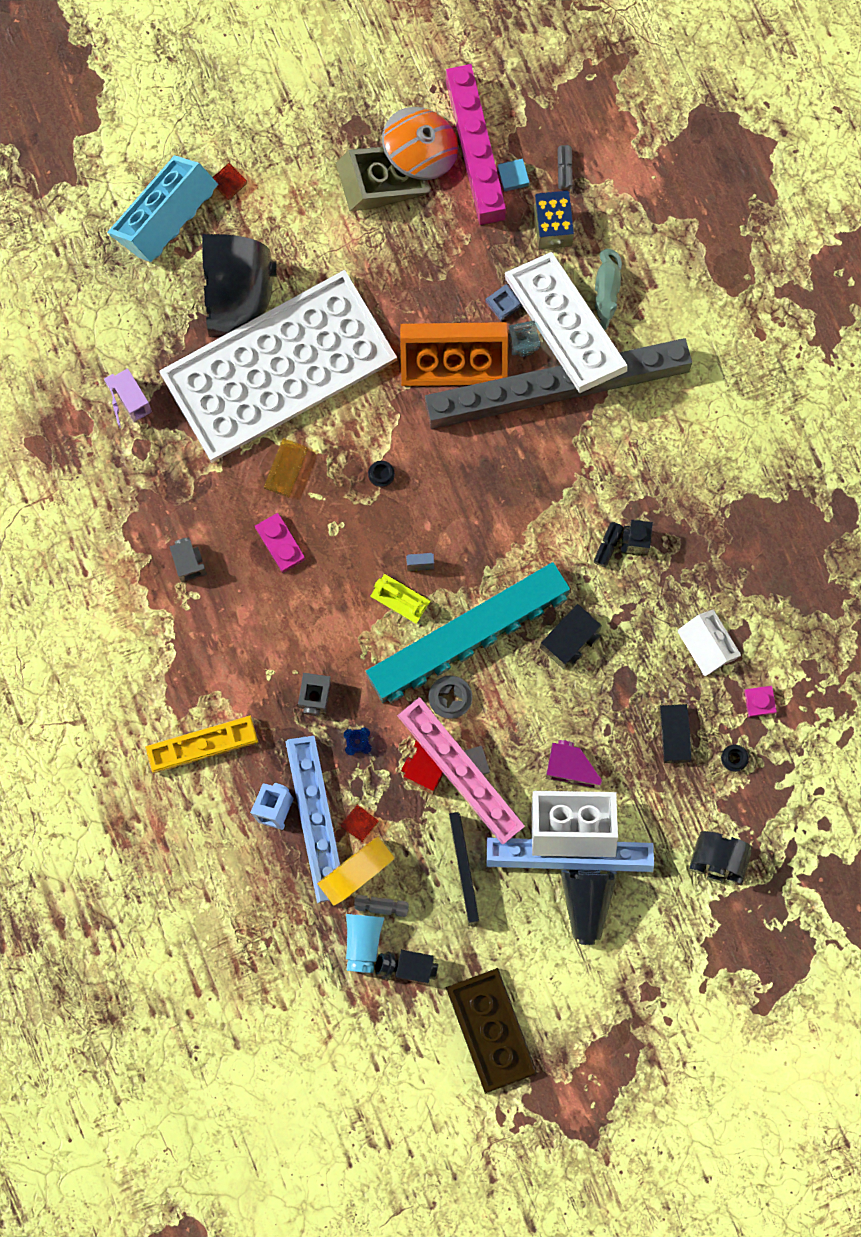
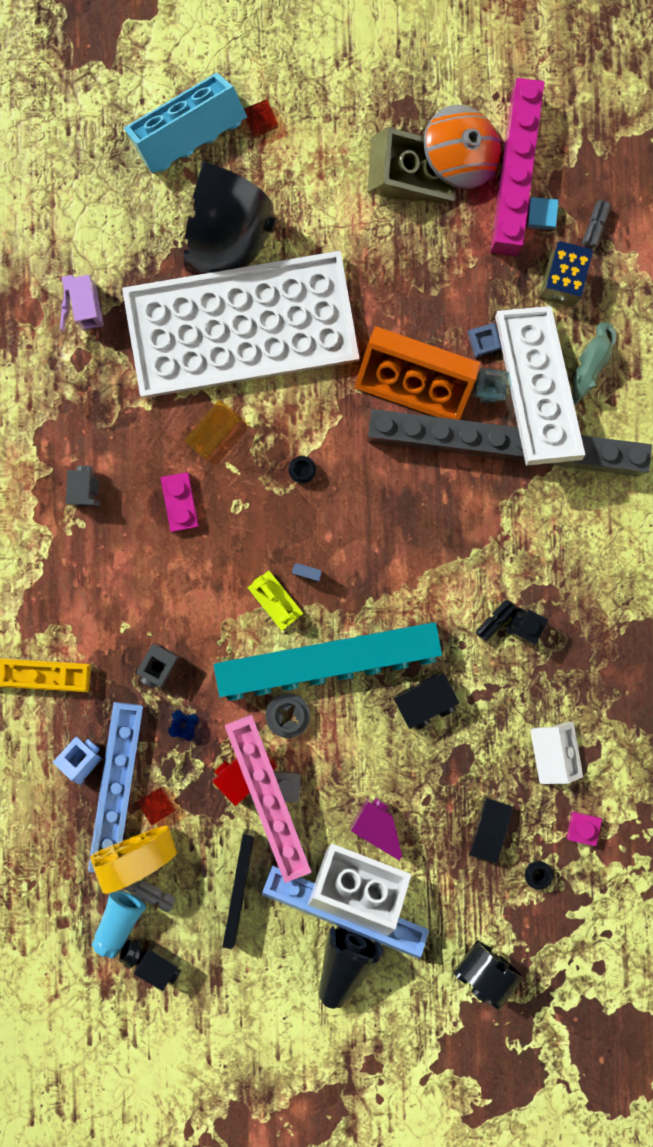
camera: 20 degrees right, 10 degrees up
dark brown tile [446,968,538,1094] -> none

